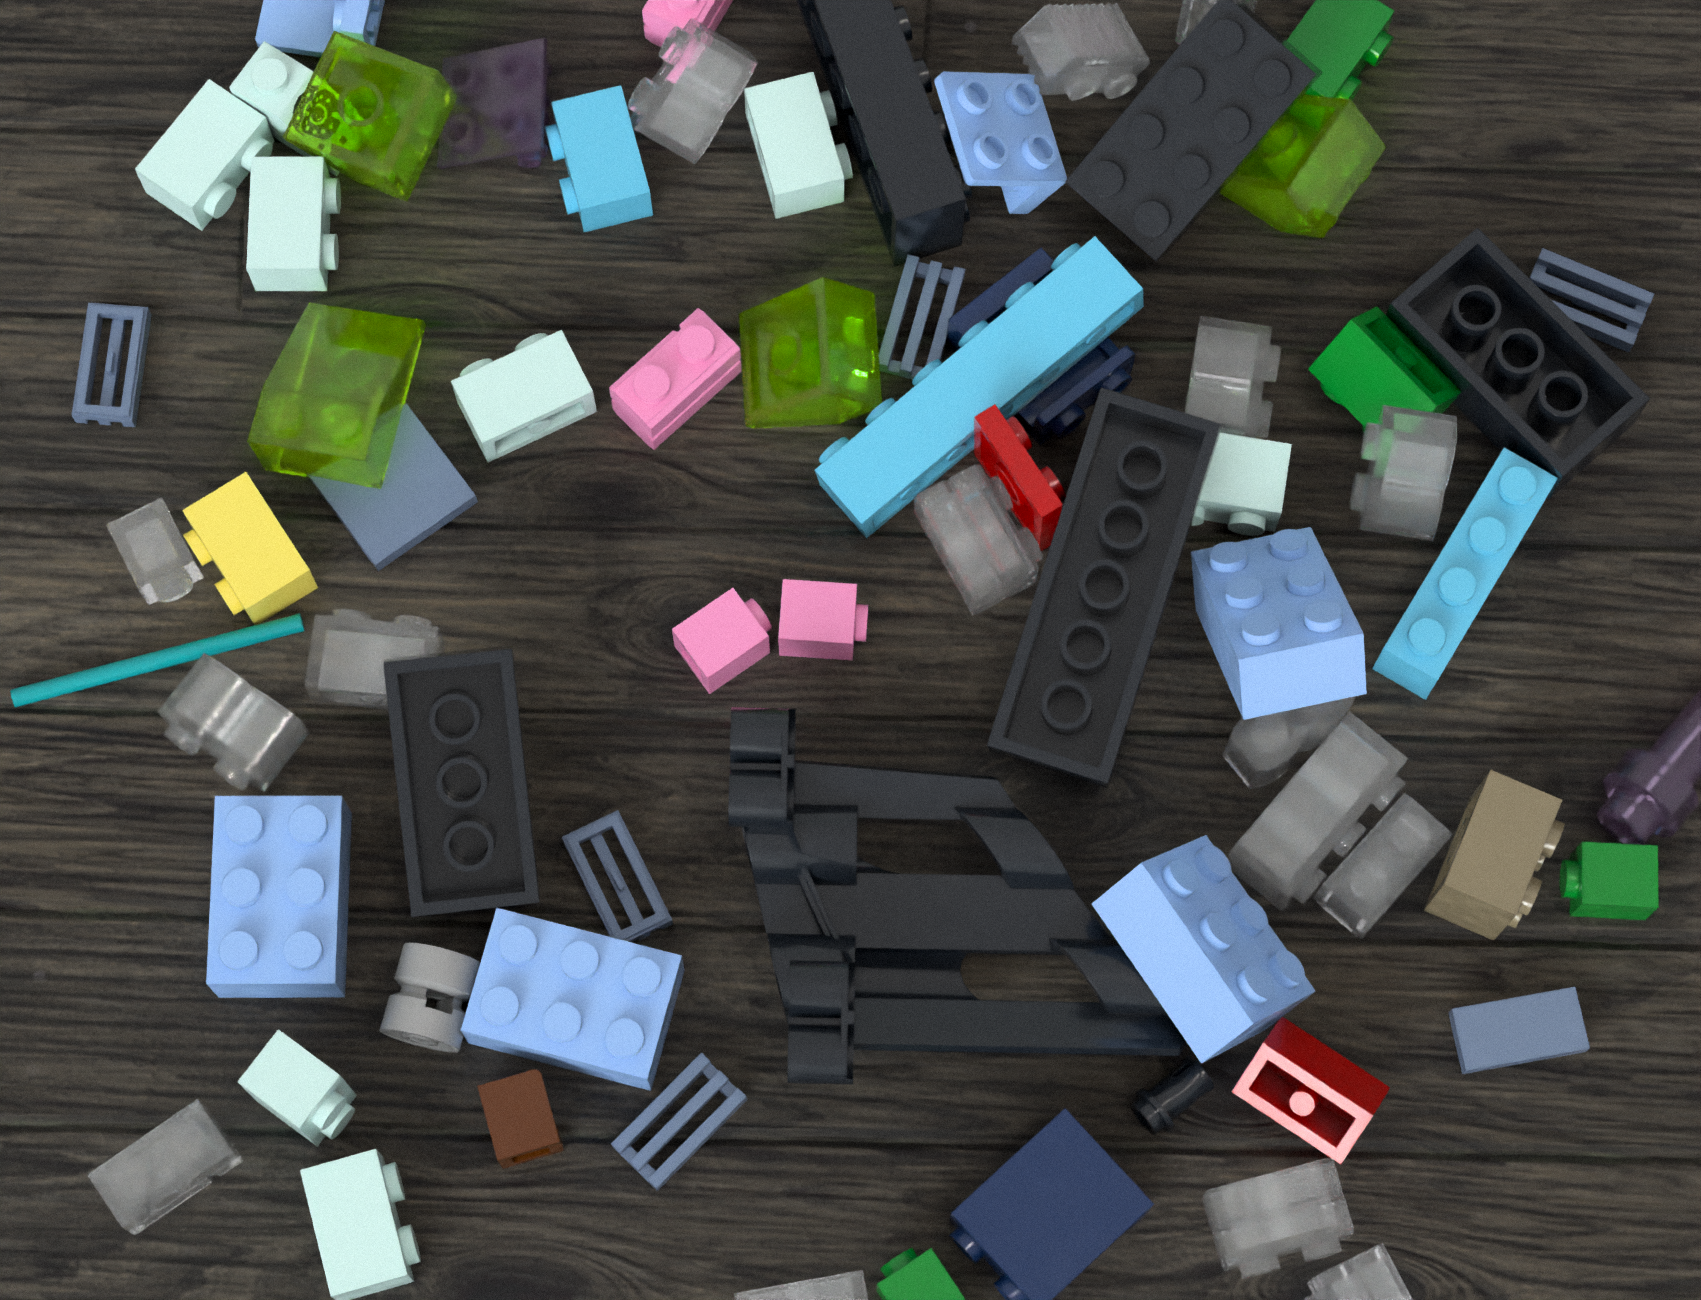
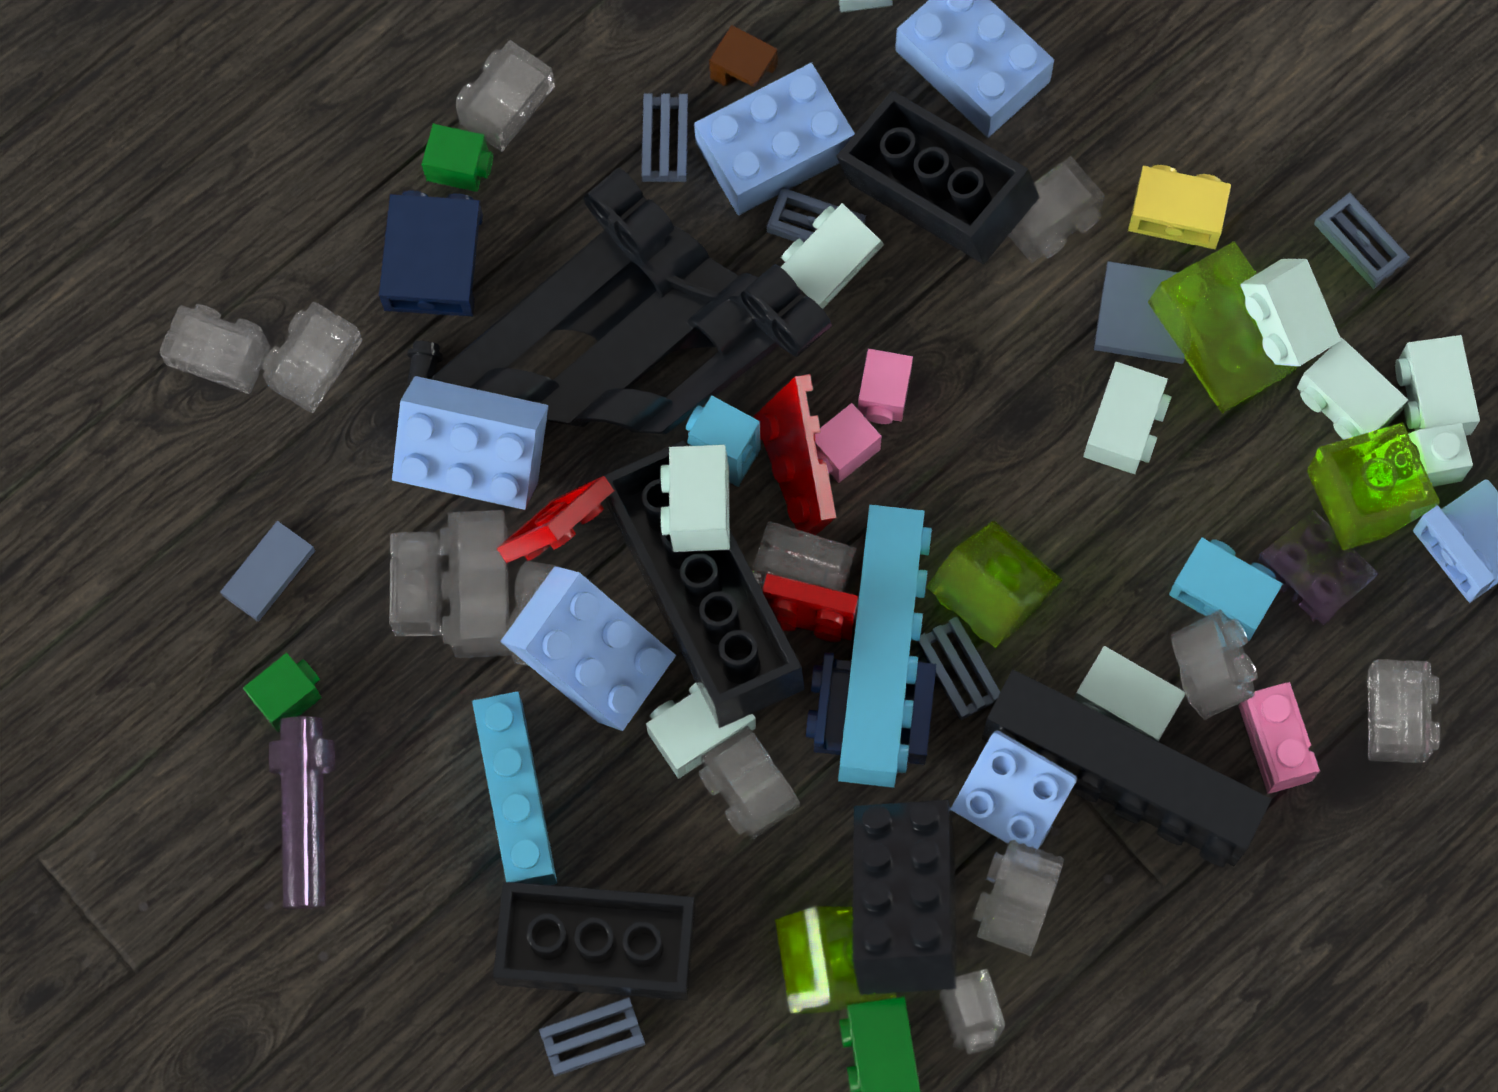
camera: 140 degrees right, 0 degrees up
teal axle [10,613,305,707] -> none
clear brick [106,497,204,605] -> none
clear brick [158,653,309,792] -> none
light grey wheel [379,943,480,1053] -> none
bright pink brick [609,308,742,450] -> none
red brick [1232,1017,1390,1164] -> none
green brick [1308,307,1462,455] -> none
clear brick [1350,405,1457,541] -> none
dark tan brick [1424,770,1565,941] -> none
none -> red plate [496,476,615,563]
none -> light aqua brick [661,445,730,552]
none -> medium azure brick [686,395,761,487]
none -> red wing [753,374,836,539]
none -> light aqua brick [781,203,884,309]
none -> light aqua brick [1240,259,1341,366]

